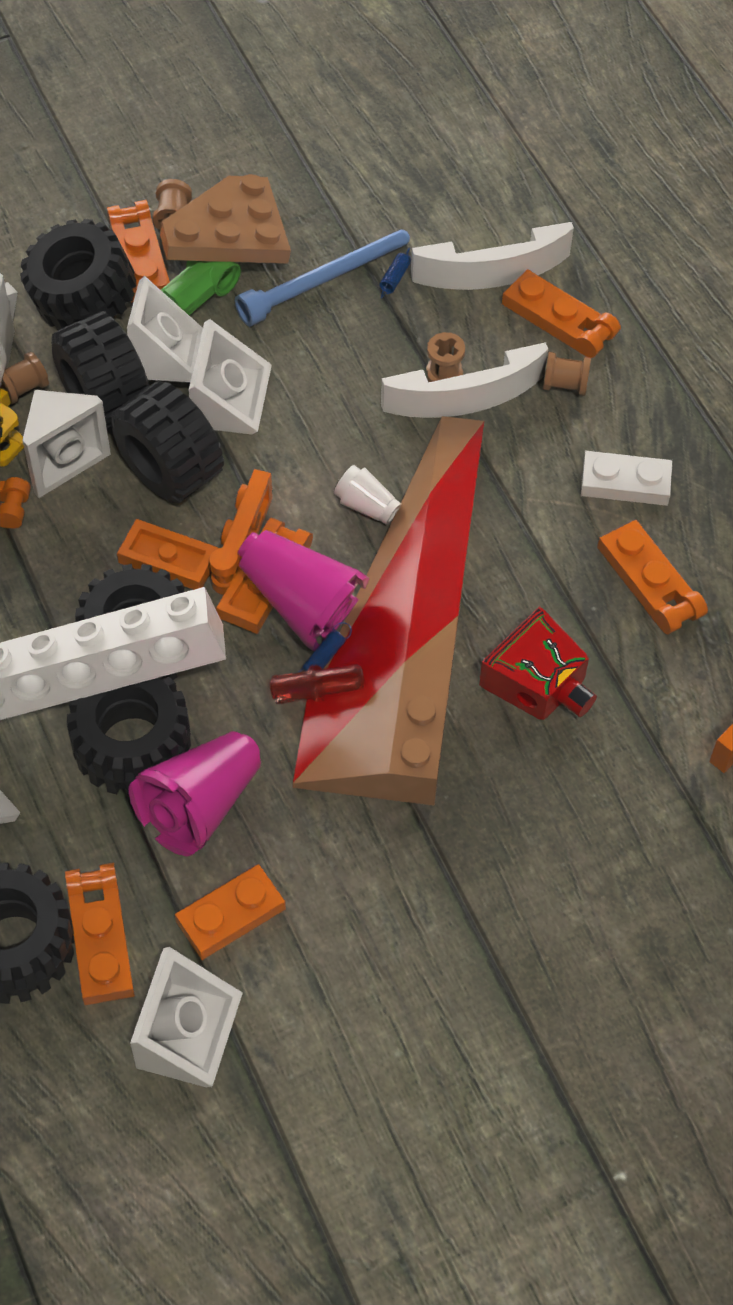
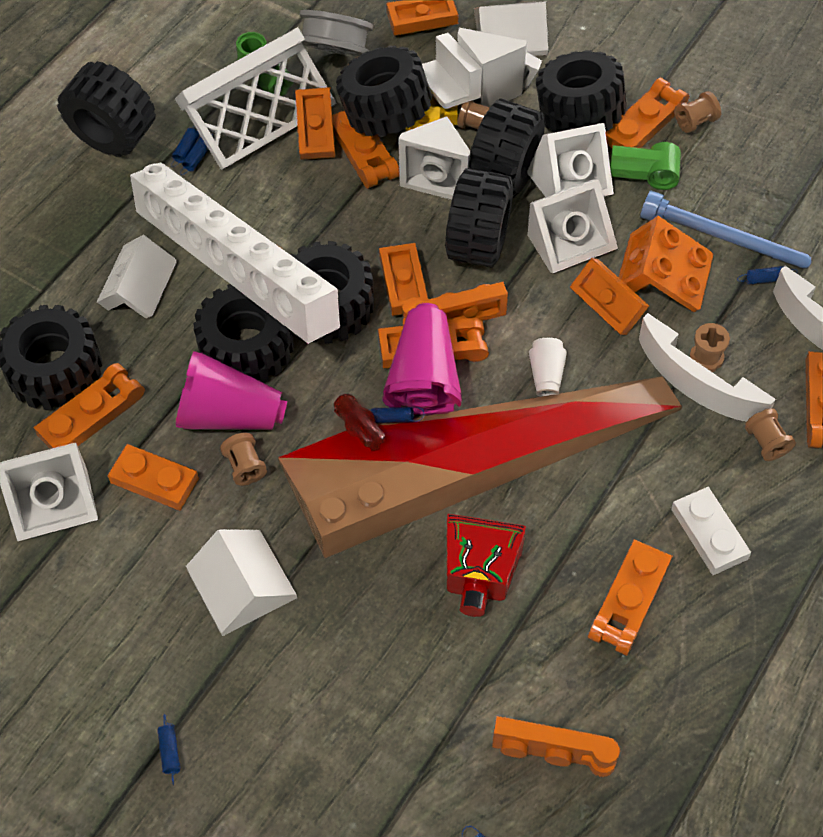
camera: 60 degrees right, 0 degrees up
medium nougat plate [160,174,291,264] -> none
none -> blue piece [157,714,180,785]
none -> white slope [186,530,297,636]
none -> medium nougat bush [220,433,267,486]
none -> orange plate [570,258,649,335]
none -> orange bracket [618,216,713,312]

